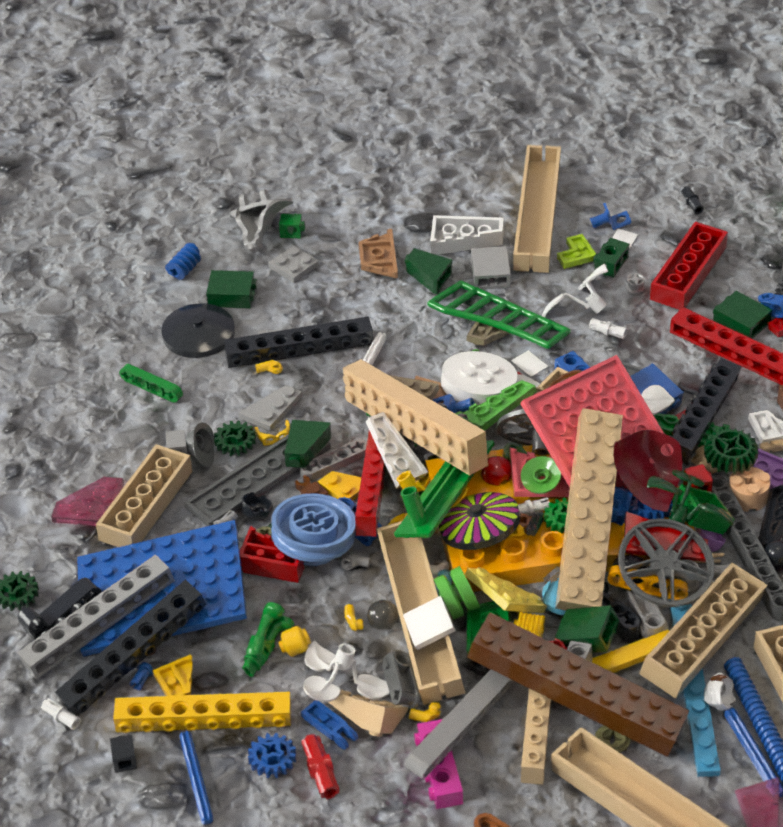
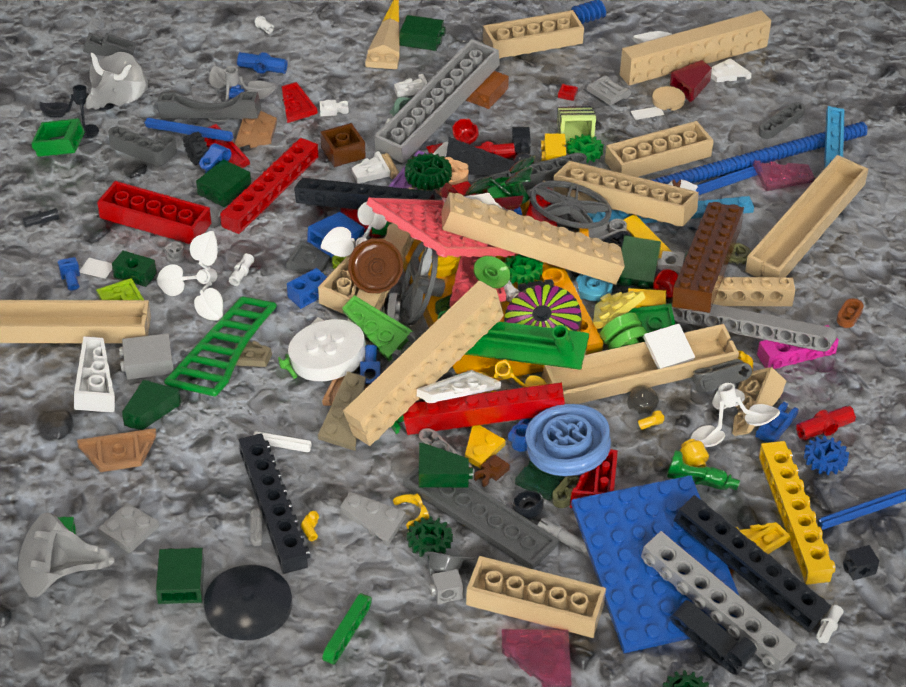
camera: 100 degrees left, 0 degrees up
blue piece [165,243,201,280] -> none
white sticker [511,350,548,376] -> none

